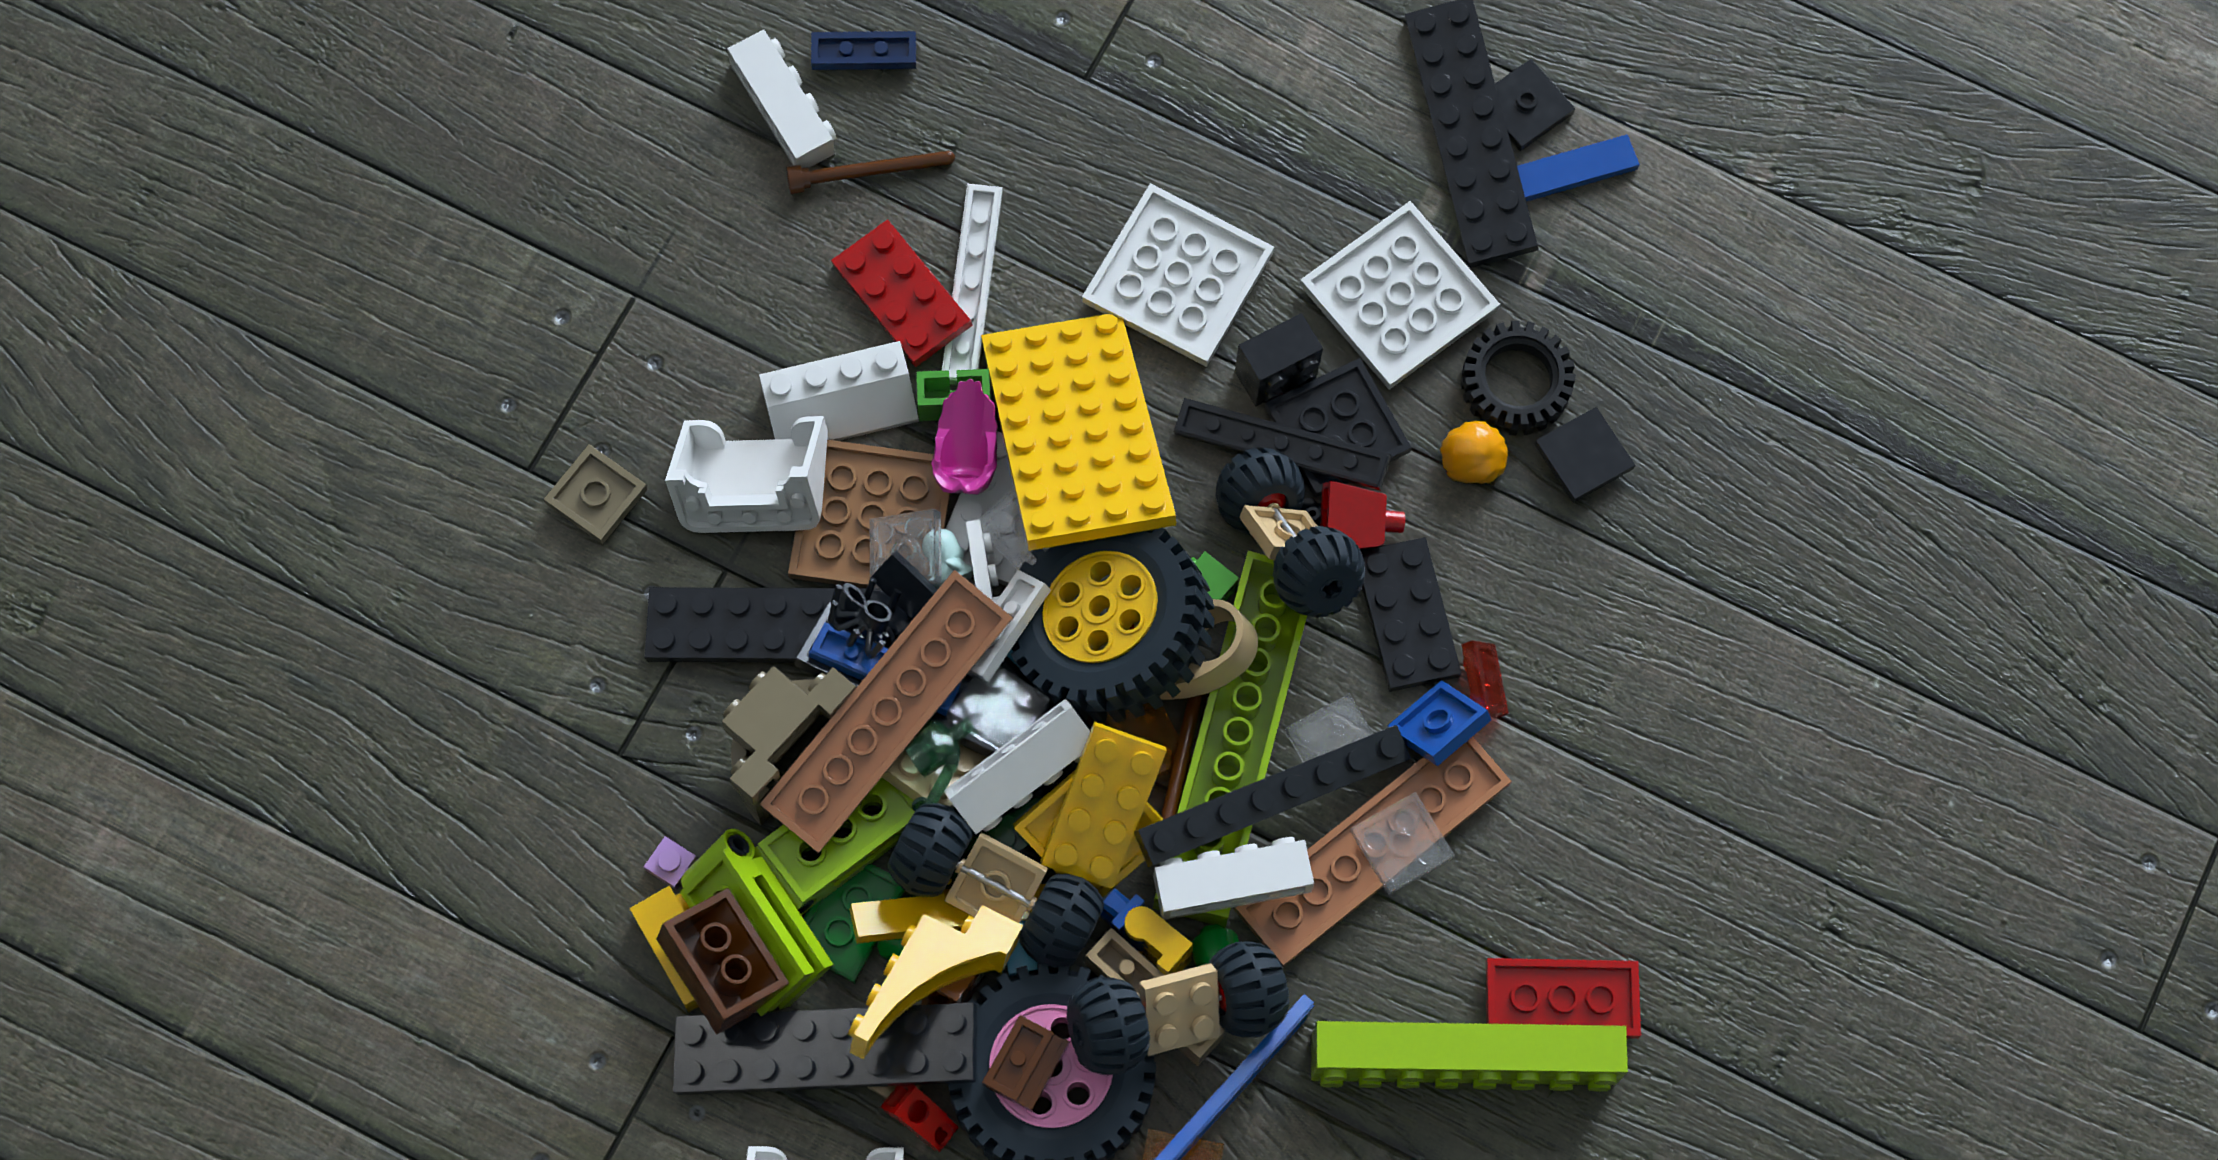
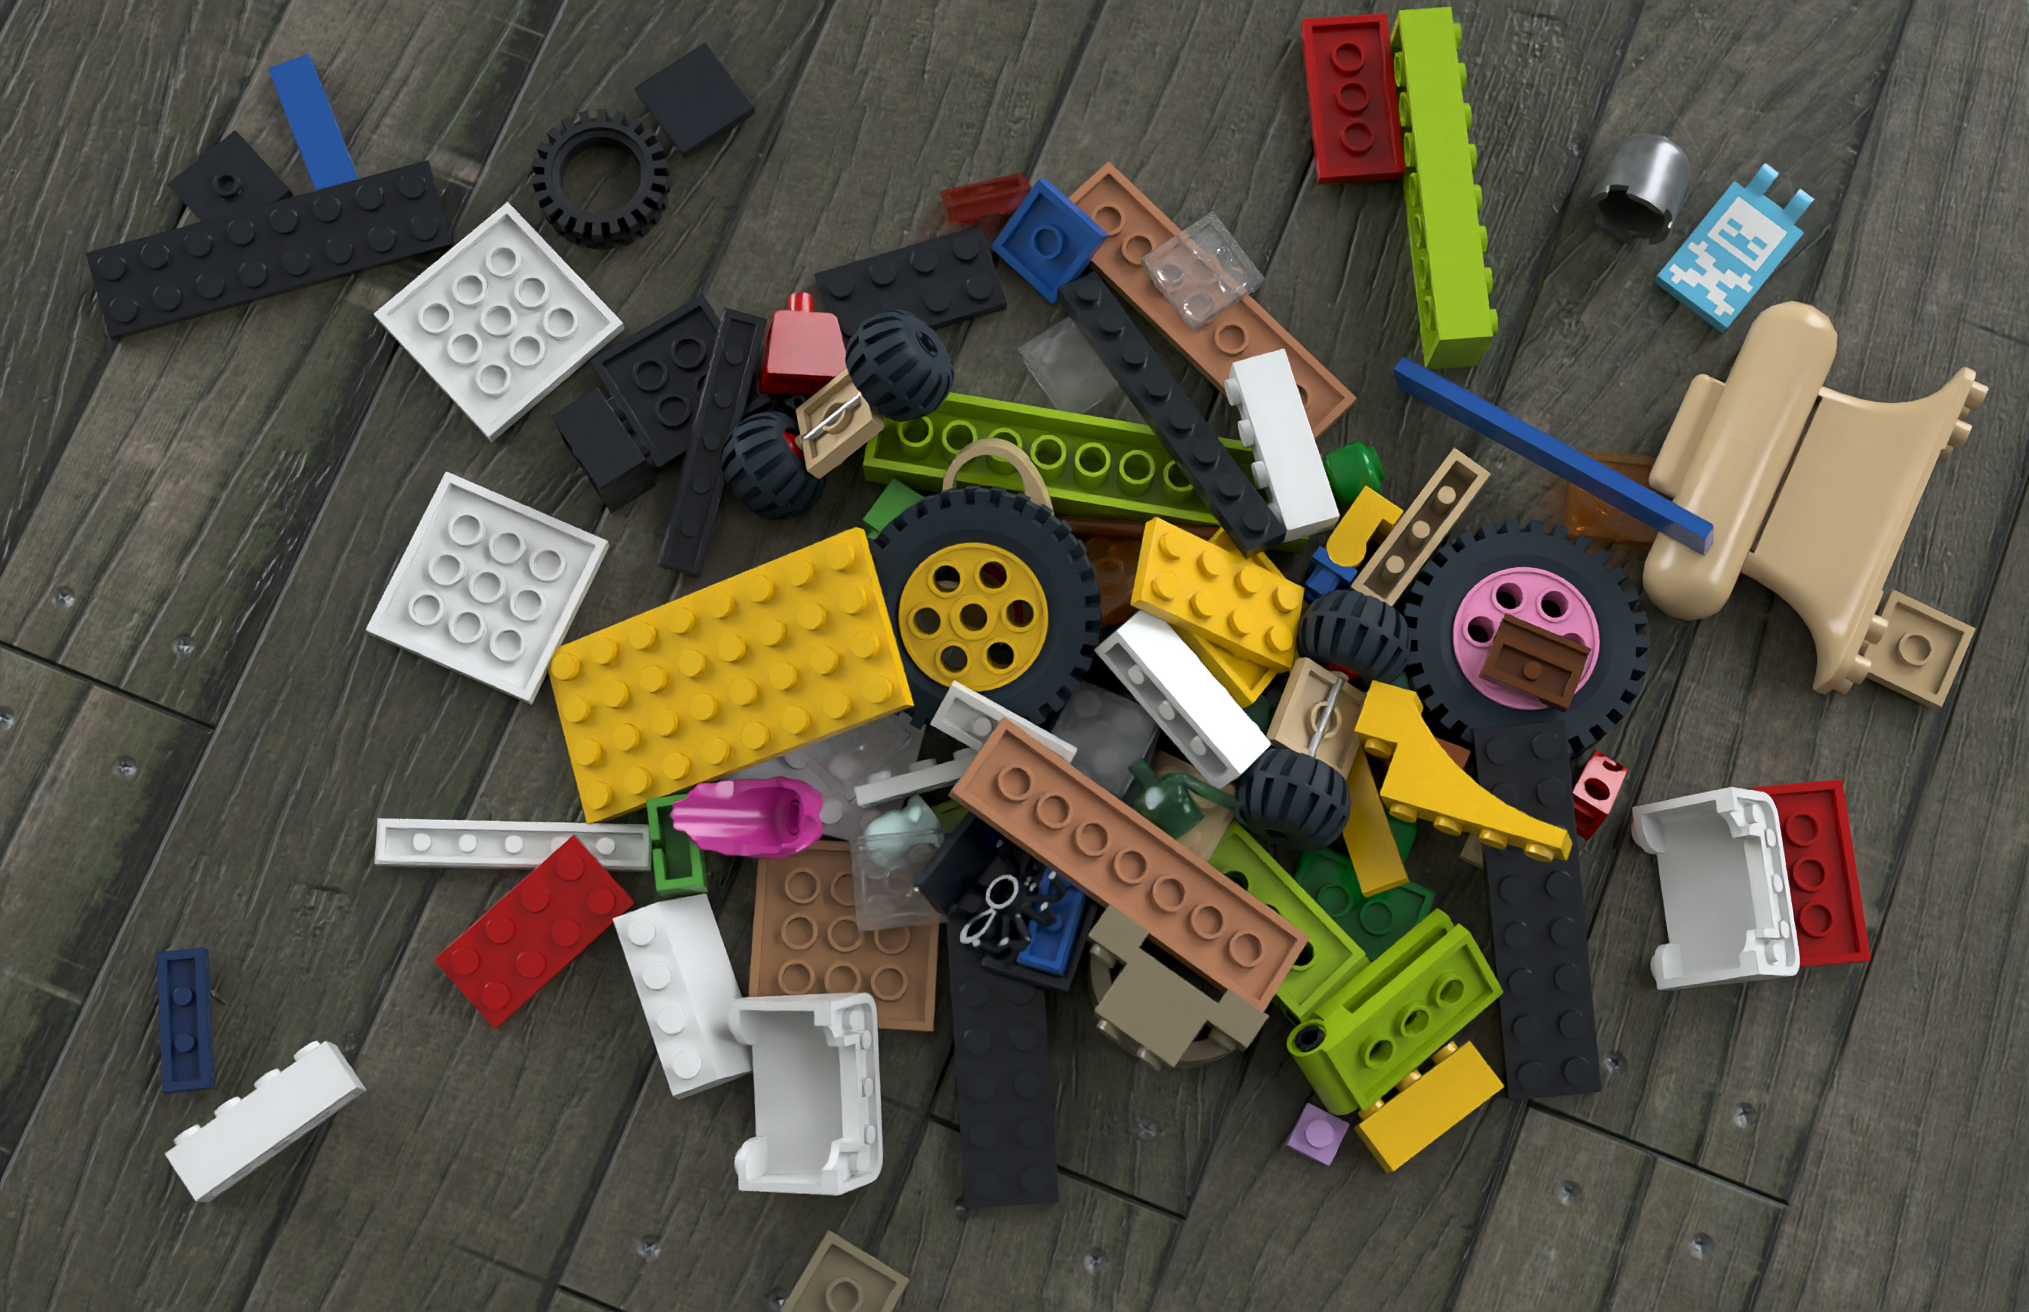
camera: 95 degrees left, 5 degrees up
reddish brown slope [656,888,789,1035] -> none
reddish brown piece [786,151,955,194] -> none
black plate [1067,942,1289,1075] -> none
light orange hair [1440,421,1508,484] -> none

